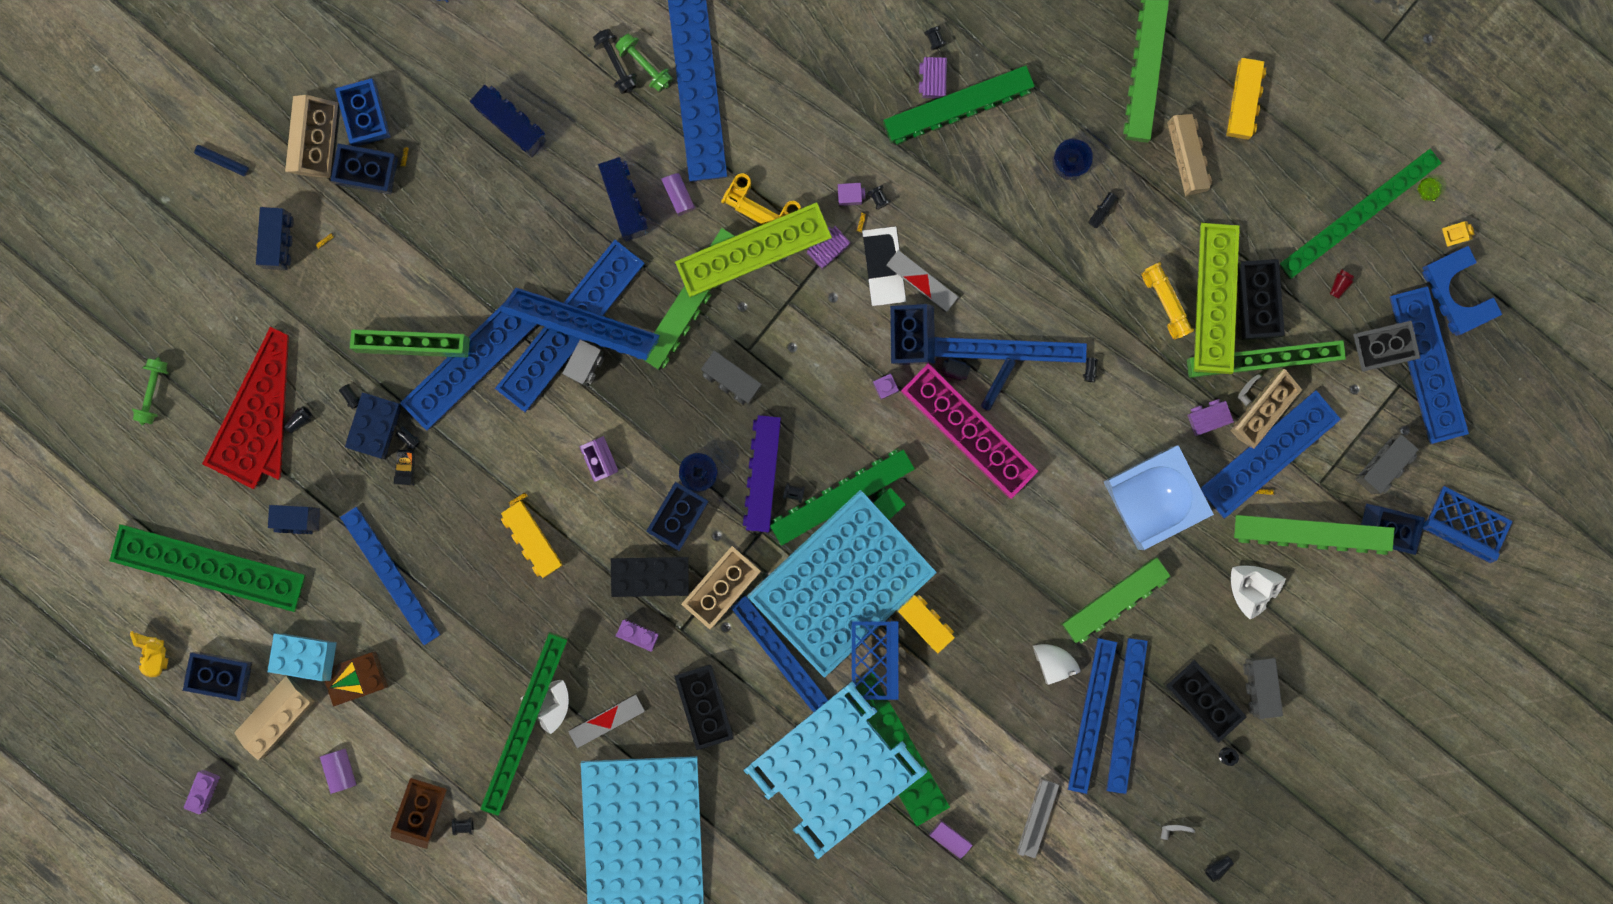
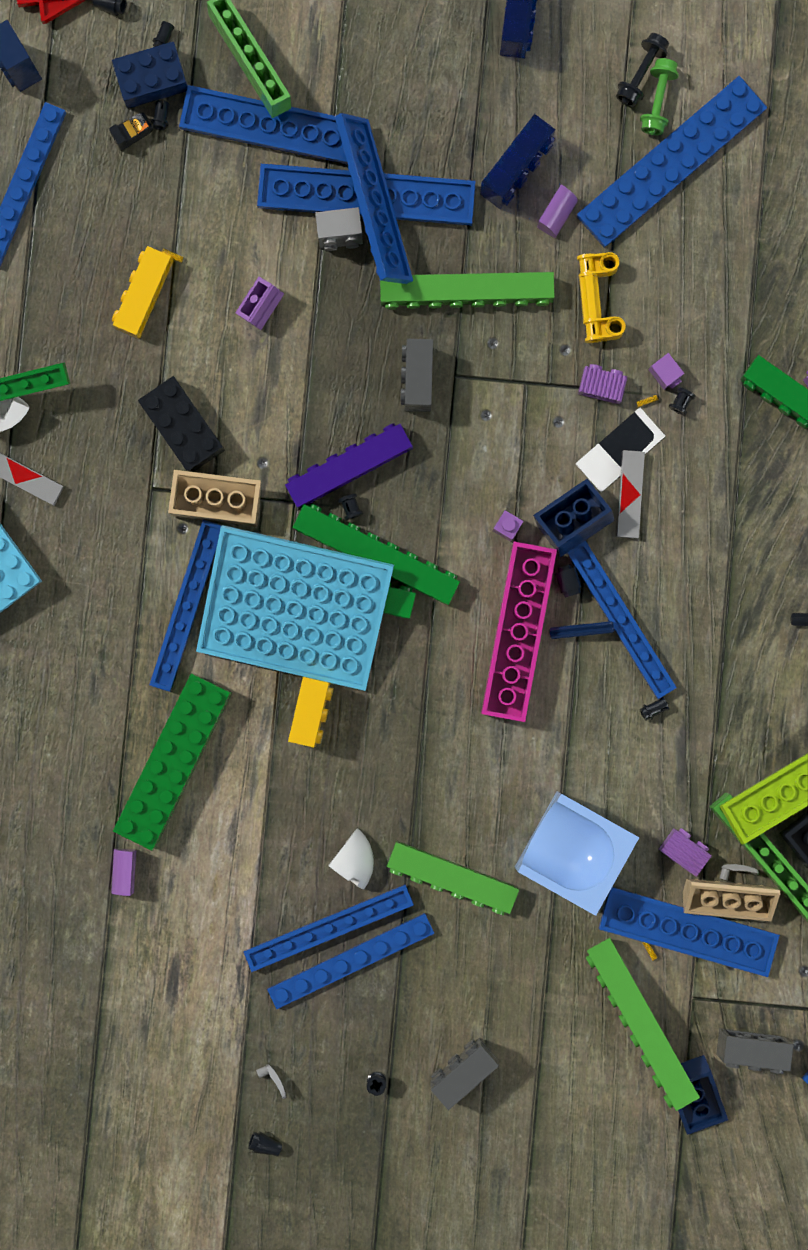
camera: 55 degrees right, 0 degrees up
medium lavender brick [616,619,659,652] -> none
dark blue brick [646,482,709,551] -> none
black brick [674,663,734,750] -> none
lime plate [675,202,832,298] -> none
clear blue brick [679,453,718,492] -> none
medium azure plate [743,681,928,859] -> none
blue fence [852,621,899,700] -> none
light grey fence [1016,778,1059,858] -> none
yellow piece [1141,262,1194,340] -> none
black brick [1163,659,1247,743] -> none
white brick [1231,566,1286,619] -> none
blue fence [1423,486,1513,563] -> none

